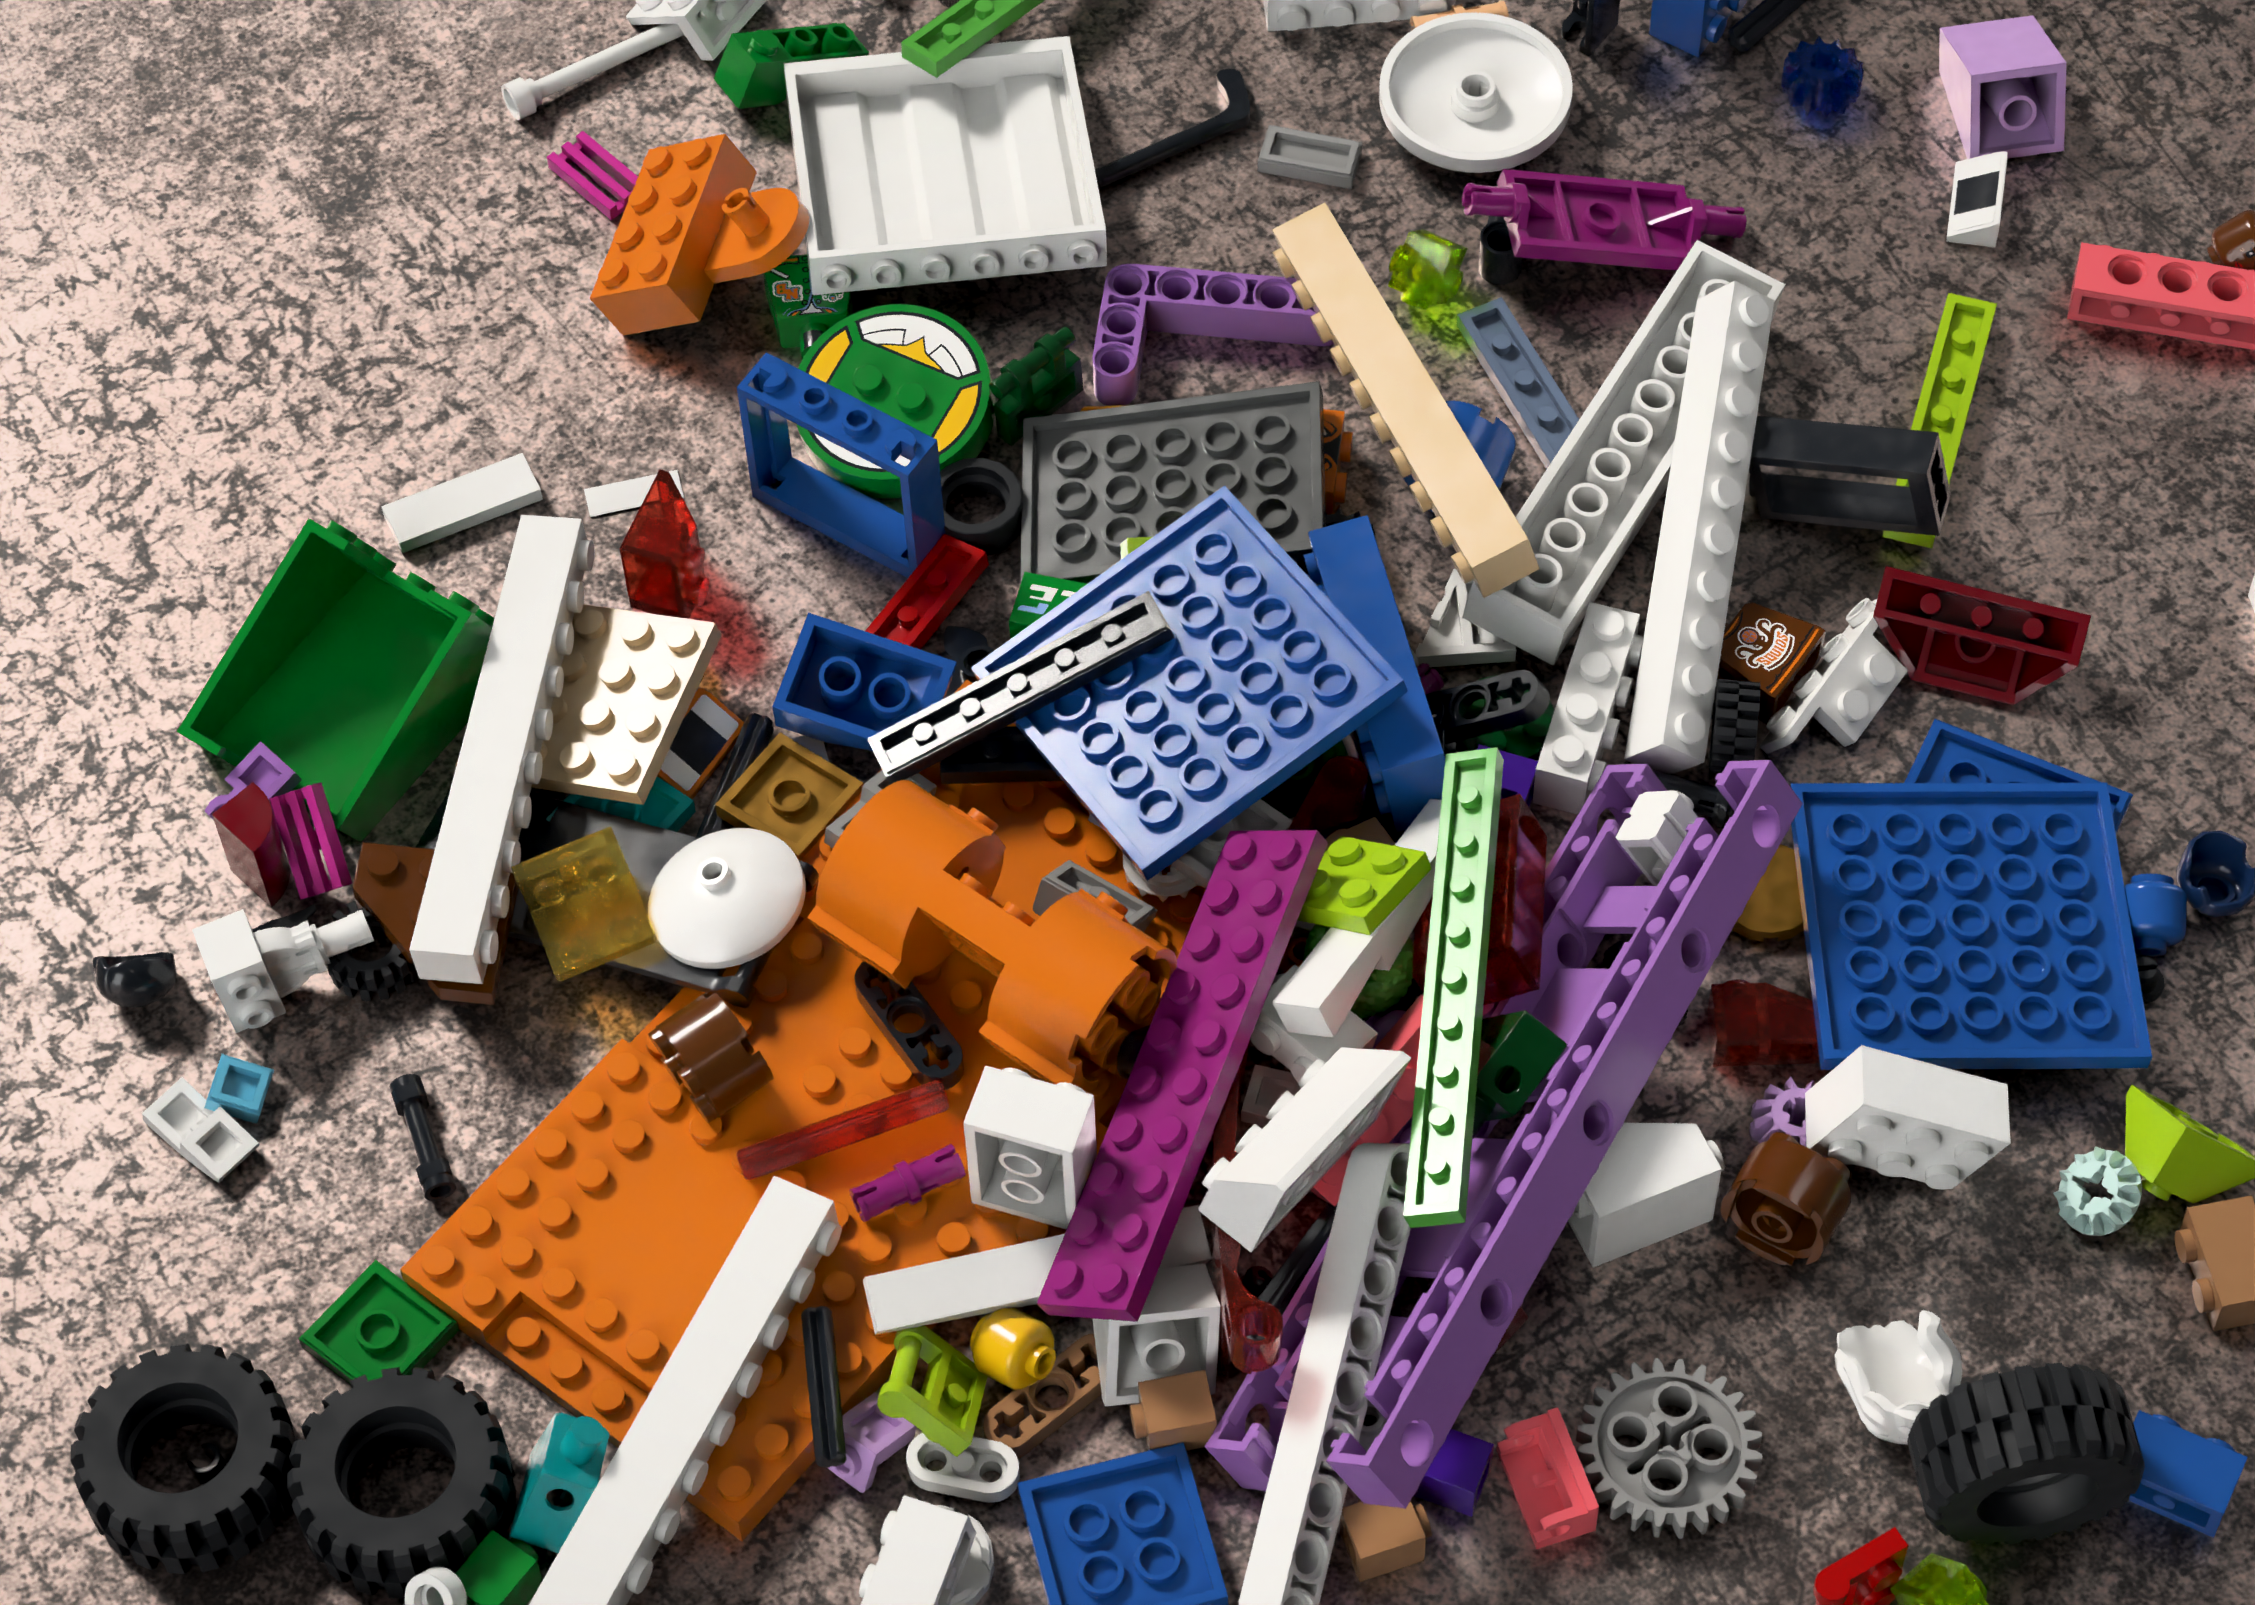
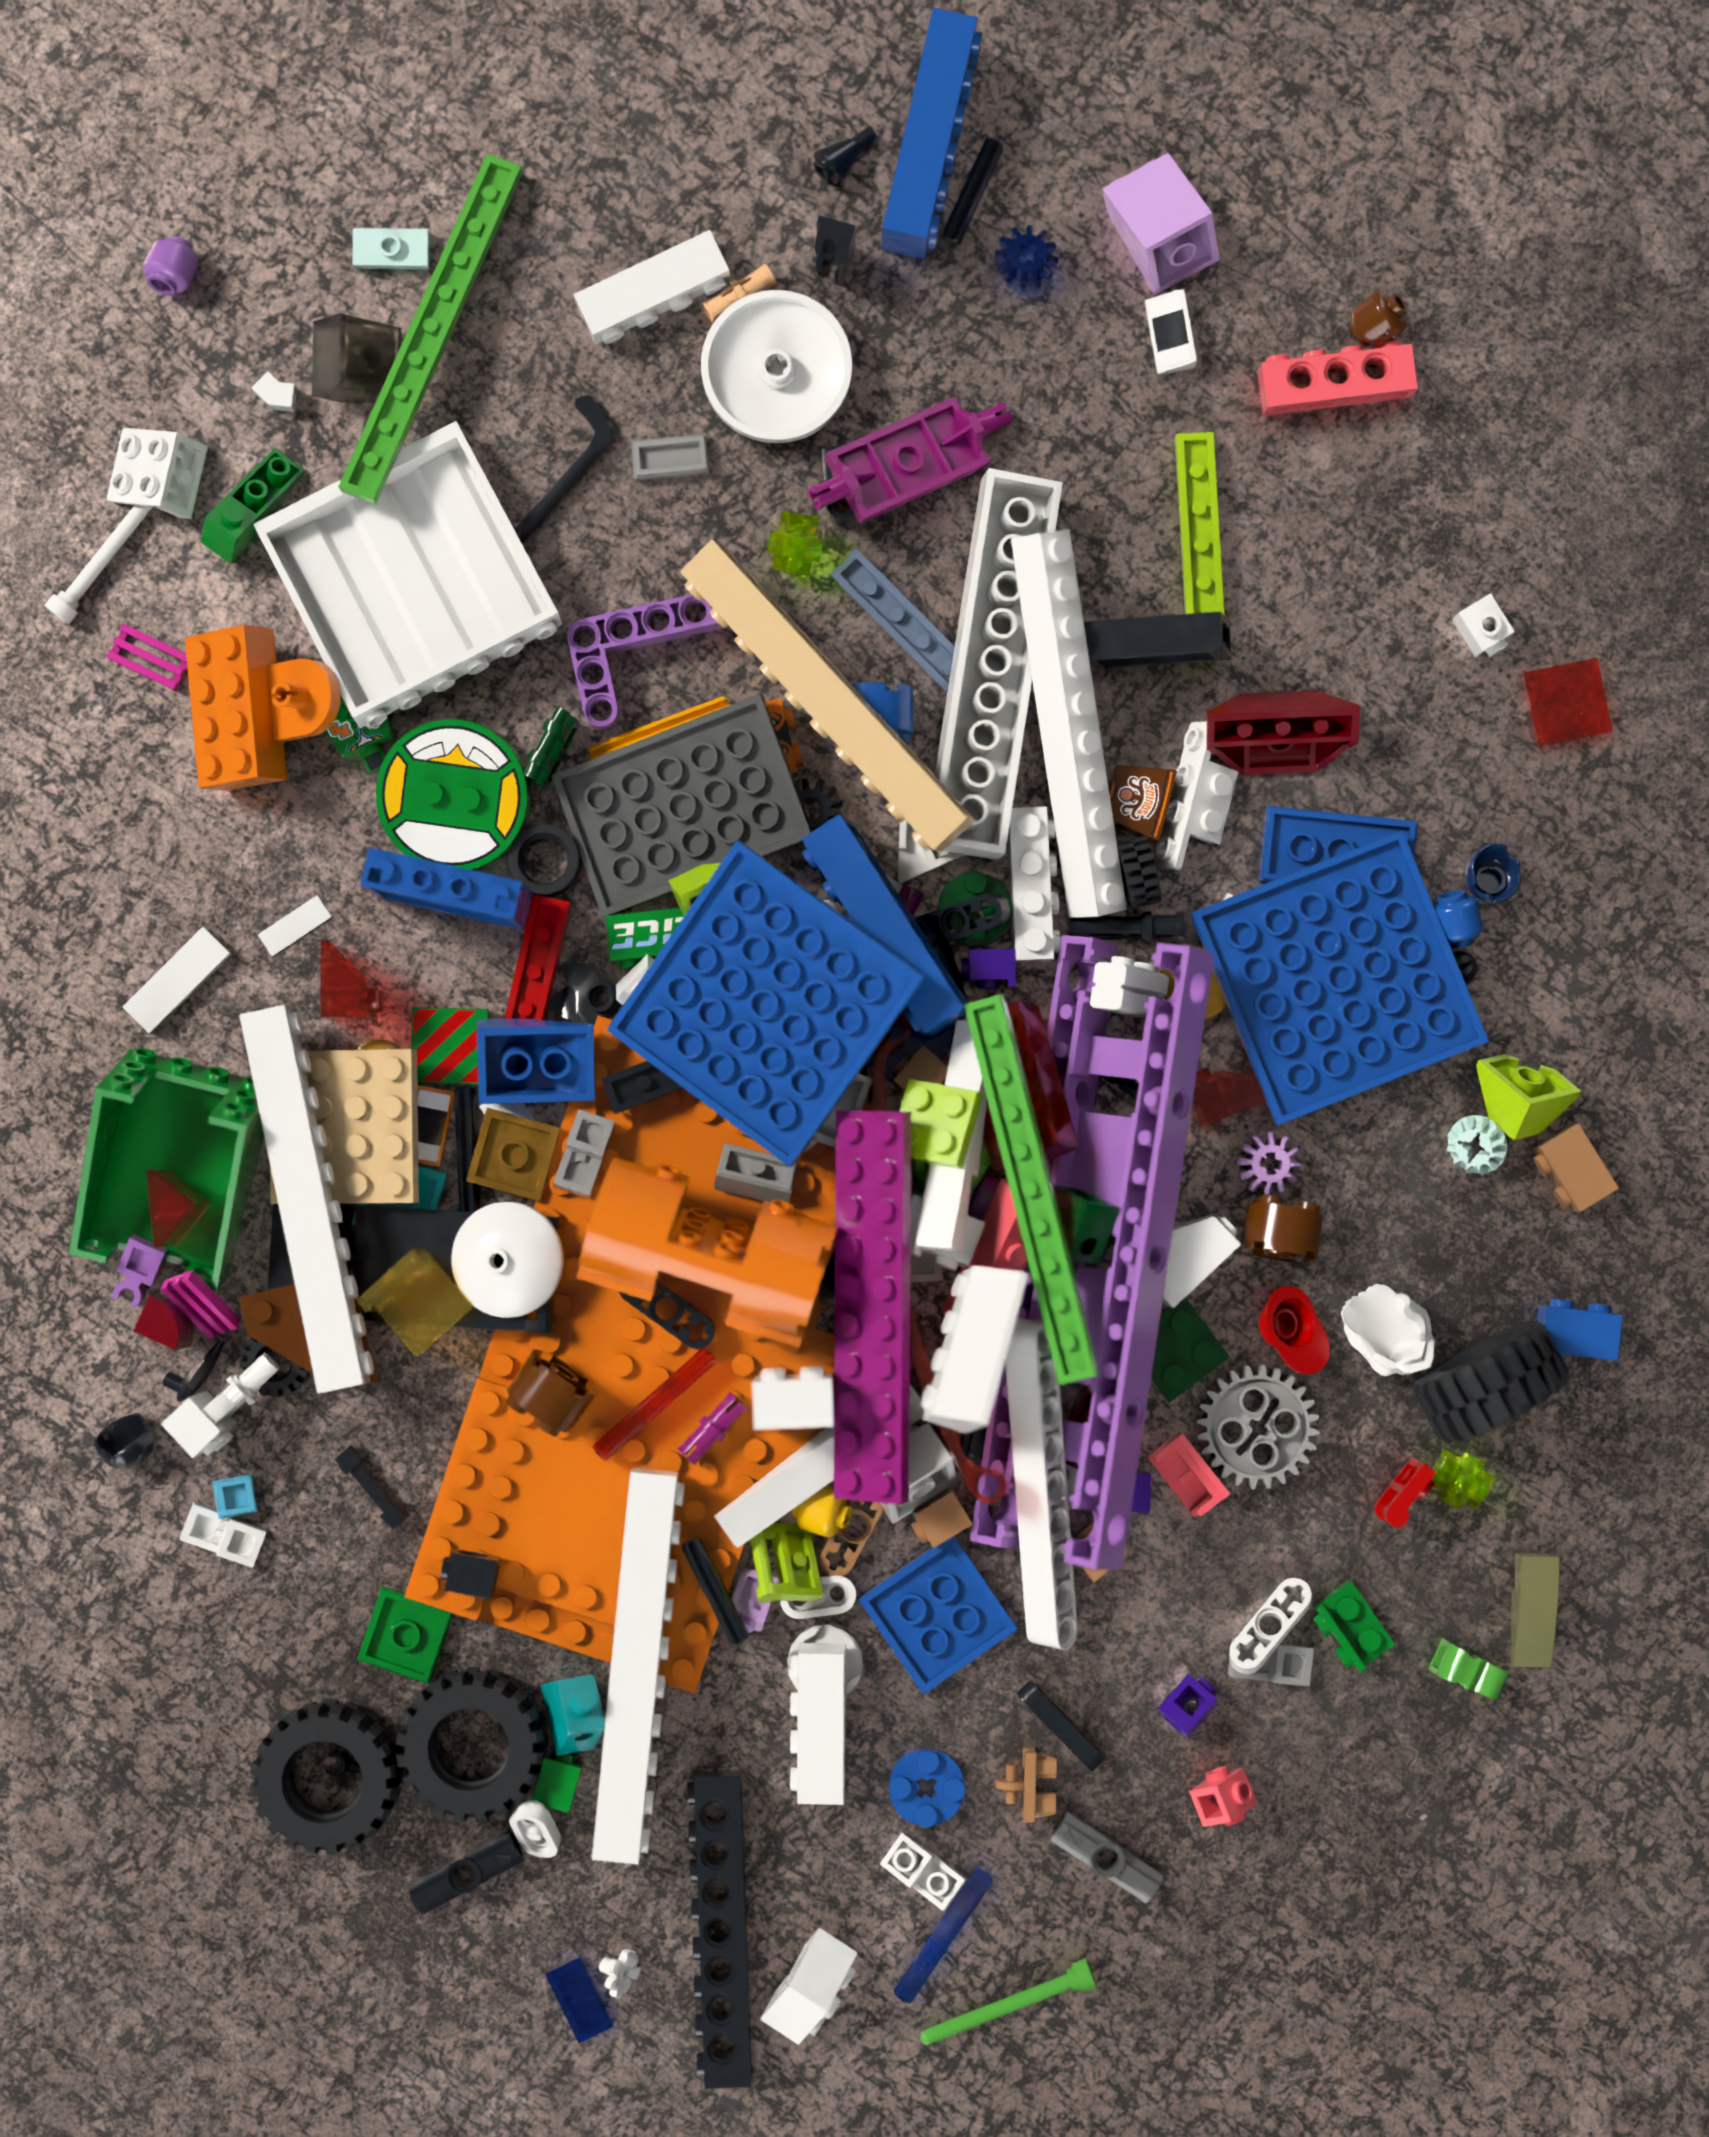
camera: 25 degrees left, 30 degrees up
tile [867,591,1174,784] -> none
white brick [1805,1045,2011,1190] -> none
none -> clear red slope [146,1170,211,1248]
none -> tile [411,1007,489,1085]
none -> black brick [440,1548,501,1599]
none -> dark green plate [1151,1297,1230,1403]
none -> red piece [1258,1285,1330,1375]

